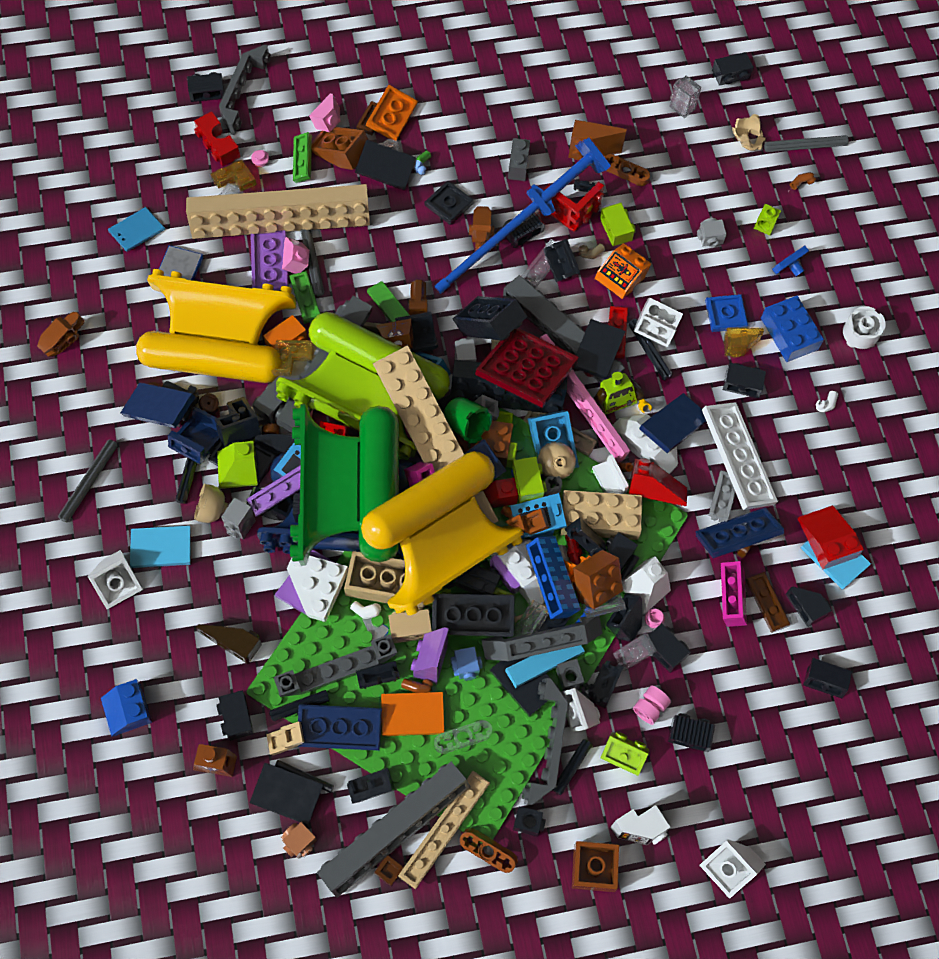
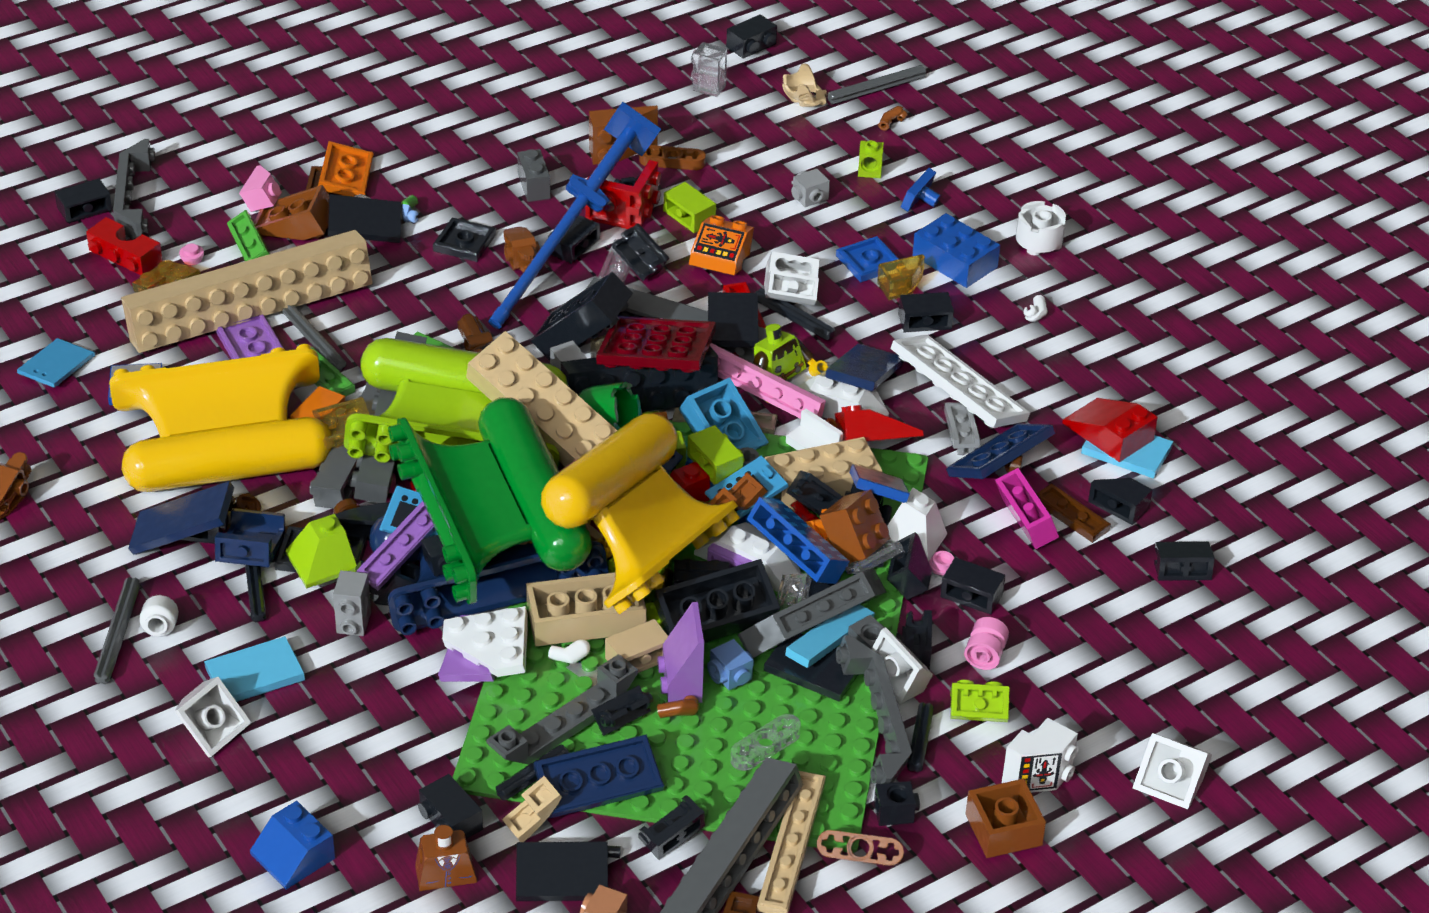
camera: 20 degrees left, 25 degrees down
tan cylinder [194,484,228,523] -> none
dark brown slope [196,624,262,664] -> none
black brick [215,397,261,447] -> none
bright pink slope [282,237,310,274] -> none
orange tile [381,692,444,736] -> none
tan cylinder [538,442,576,479] -> none
dark tan arm [578,244,605,259] -> none
clear plate [613,633,657,671] -> none
black brick [668,713,715,752] -> none
none -> white head [139,595,179,637]
none -> tile [849,464,910,503]

